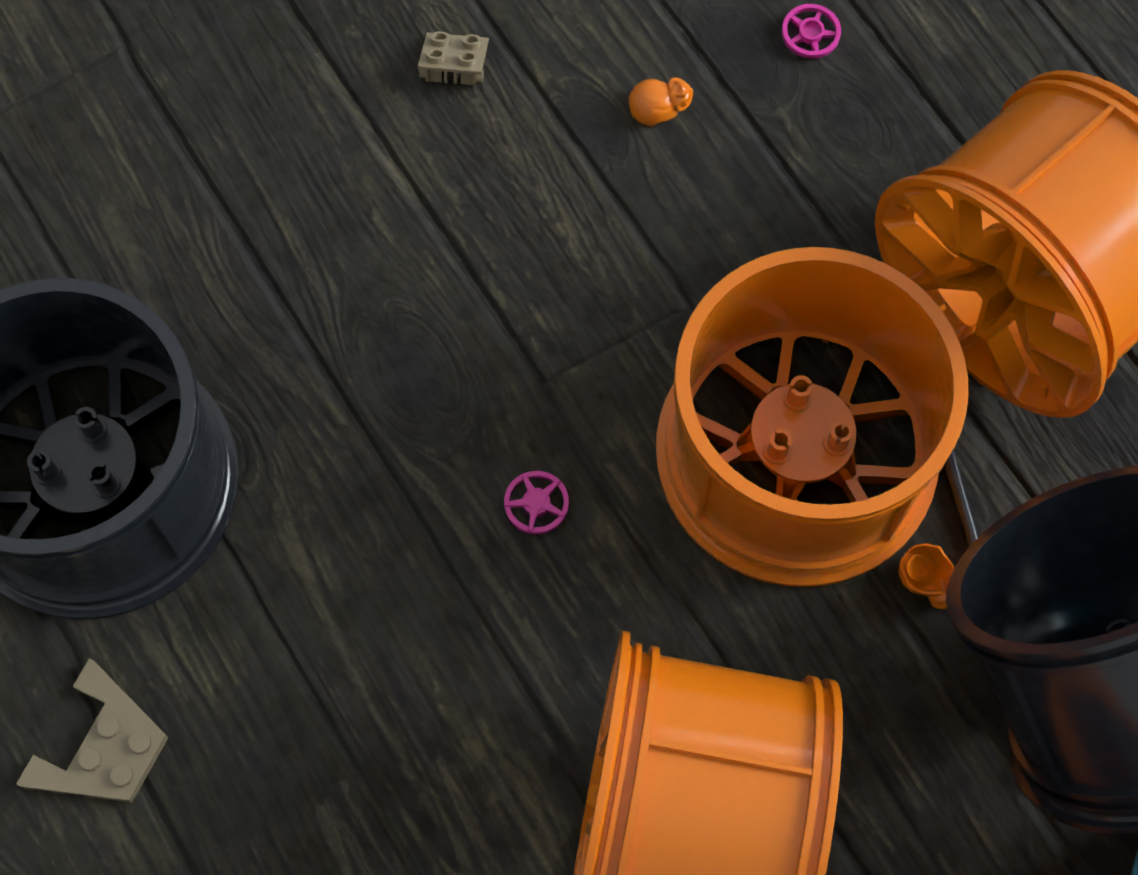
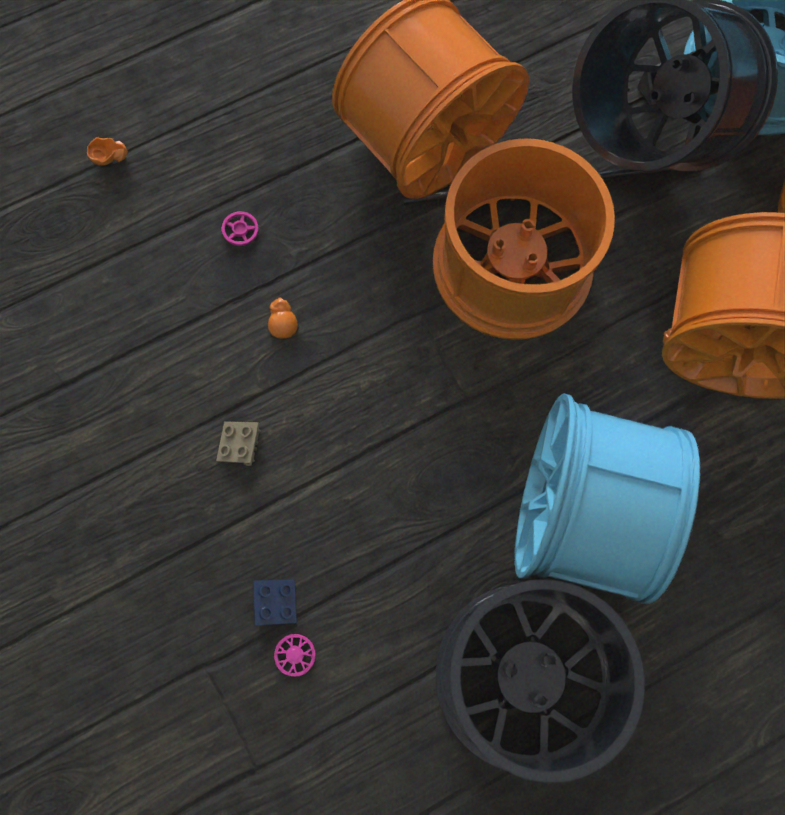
camera: 90 degrees left, 5 degrees up
dark tan wing [16,658,168,803] -> none
dark pink wheel [504,471,569,534] -> none
none -> dark blue hinge [253,579,297,626]
none -> dark pink wheel [274,634,316,676]
none -> medium azure wheel [515,394,700,604]

